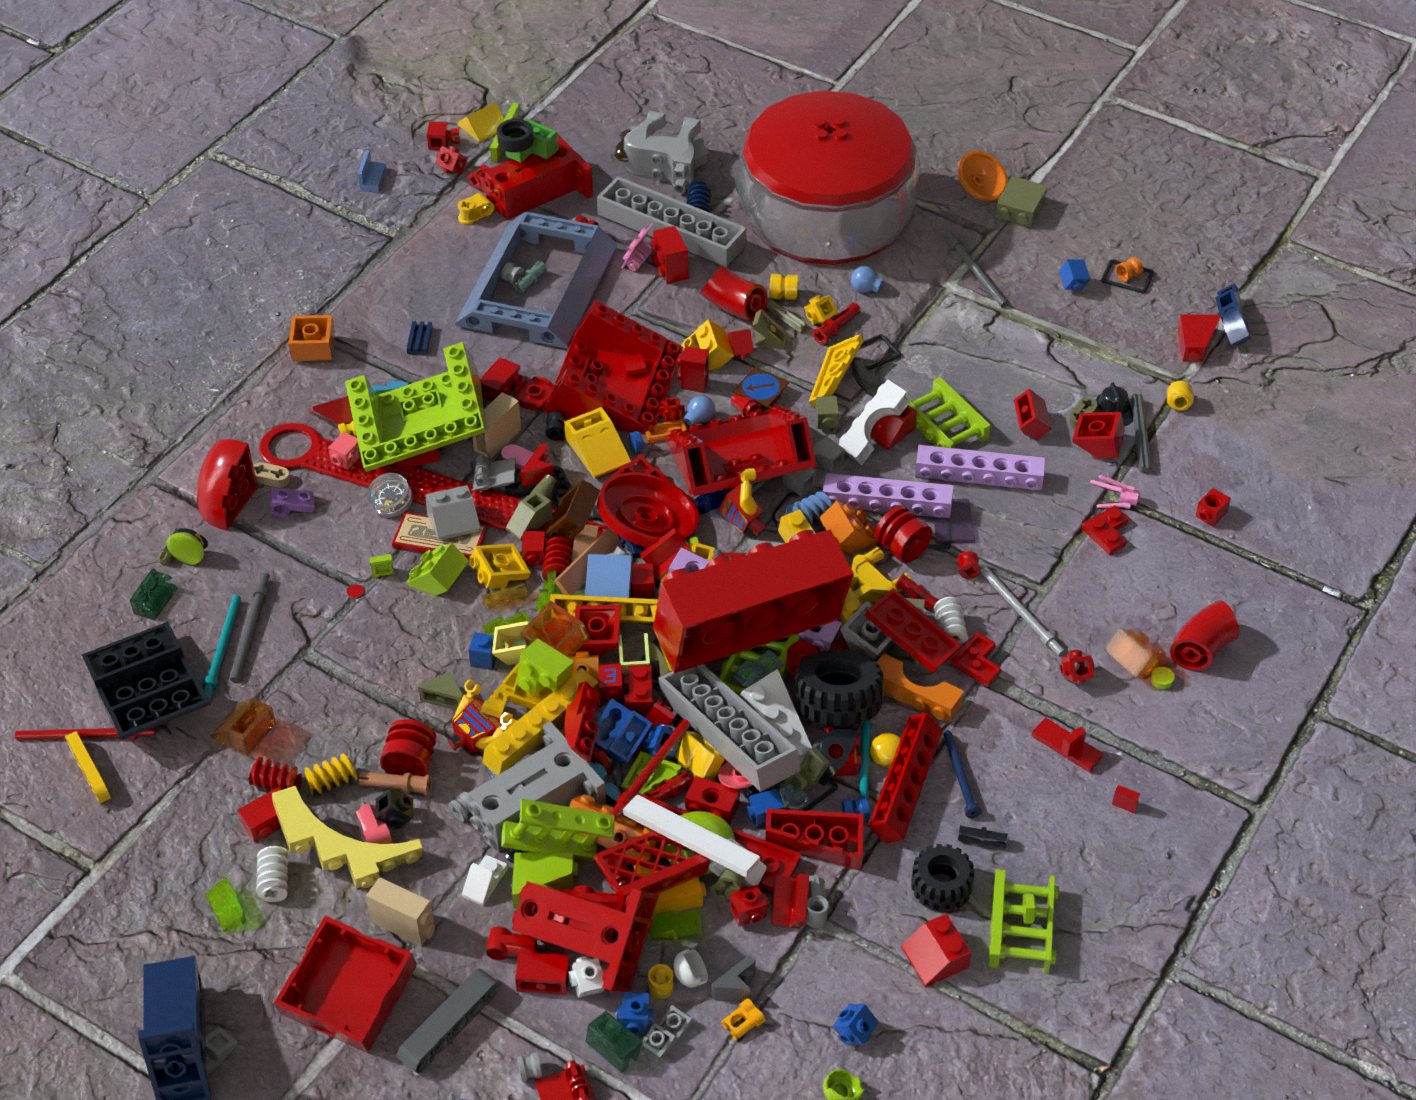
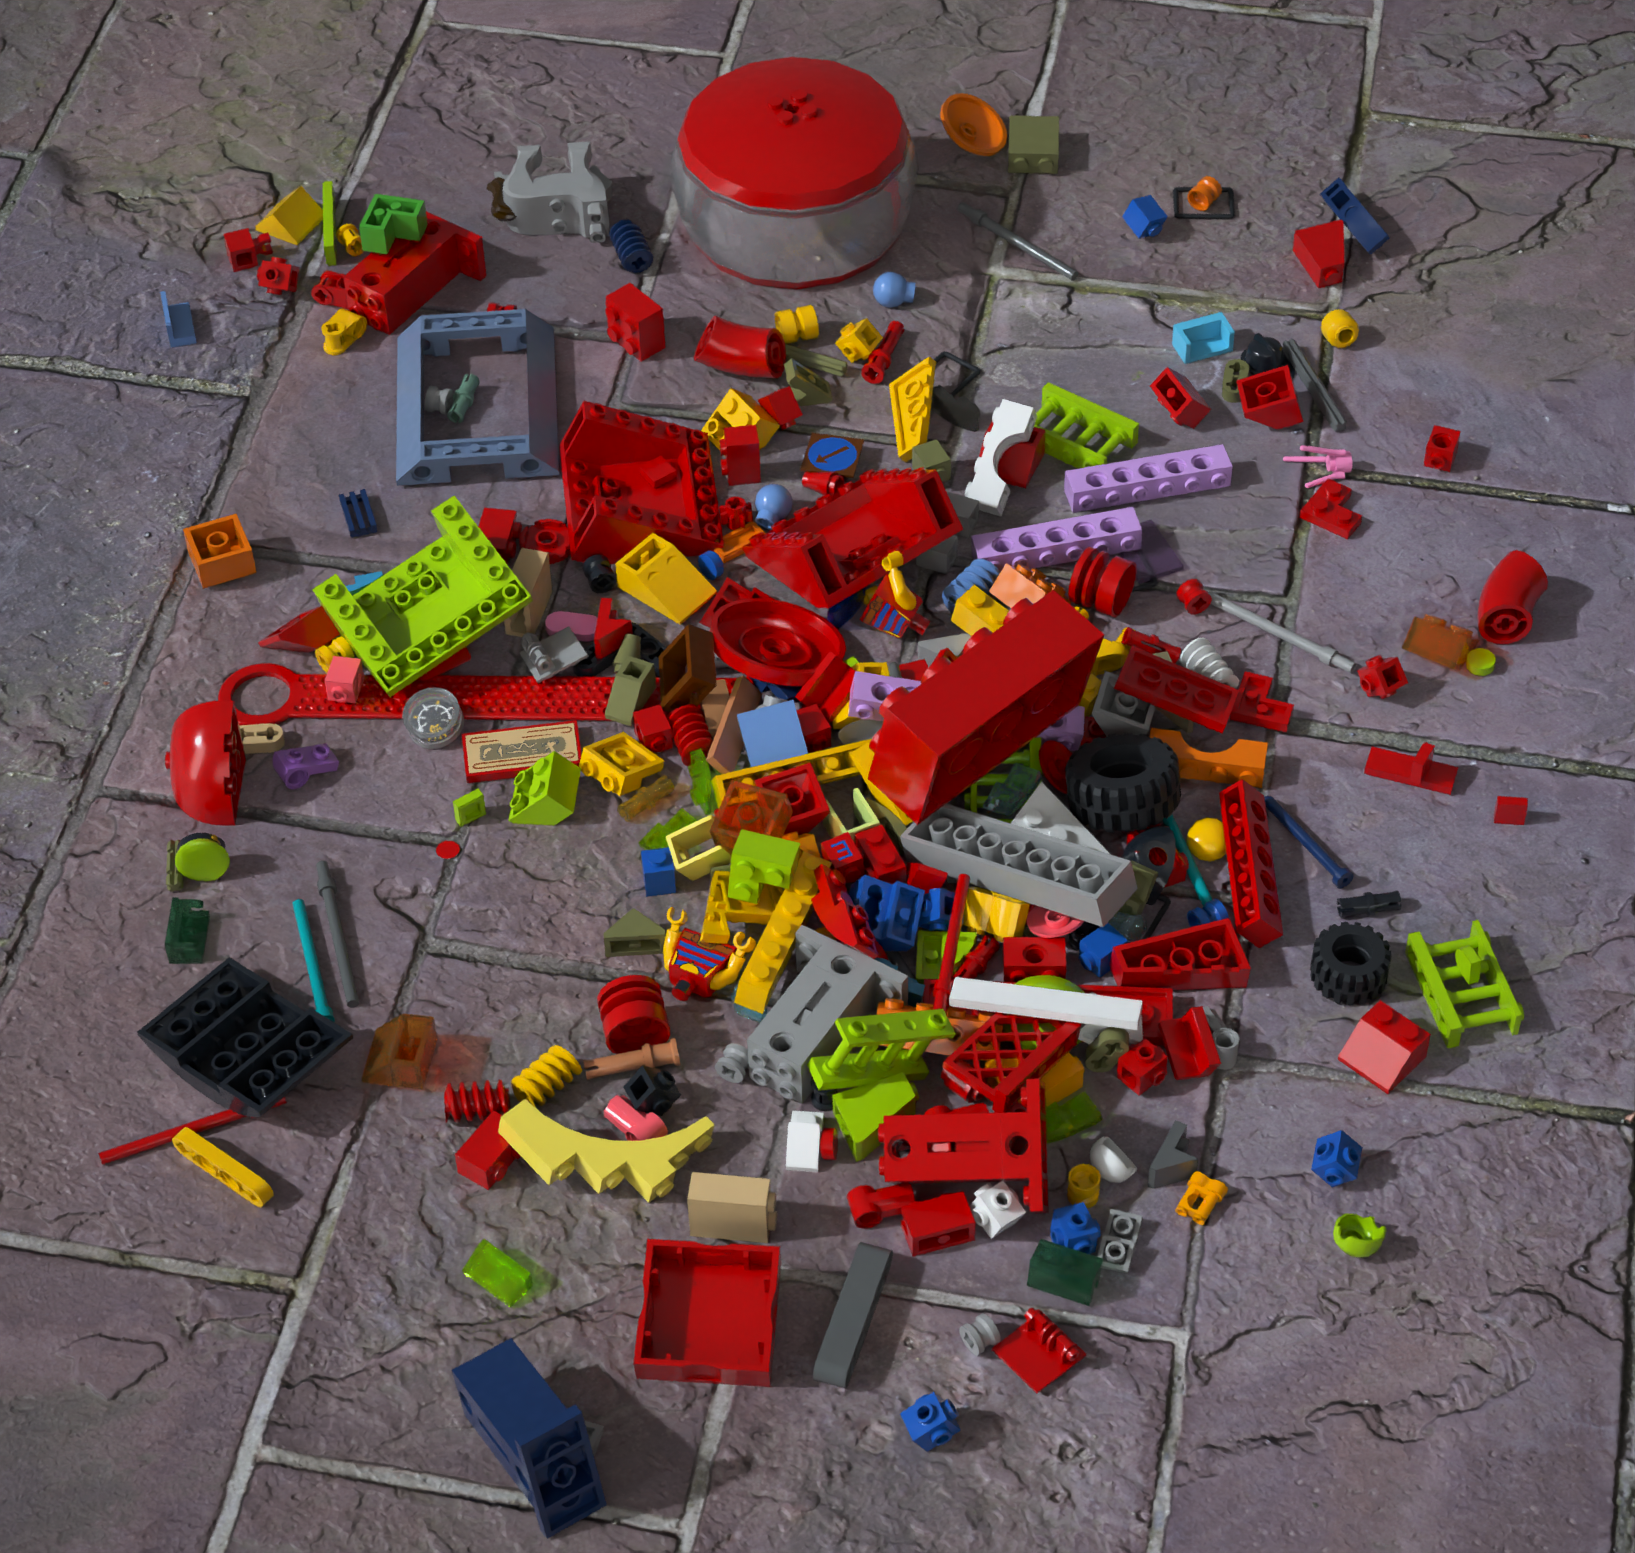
camera: 20 degrees left, 0 degrees up
white piece [256,846,288,902] -> none
light grey slope [426,486,480,541] -> none
black tyre [497,119,534,153] -> none
light grey brick [597,176,747,267] -> none
bright pink hinge [621,223,653,271] -> none
none -> red tile [820,1128,838,1160]
none -> medium azure panel [1172,312,1235,364]

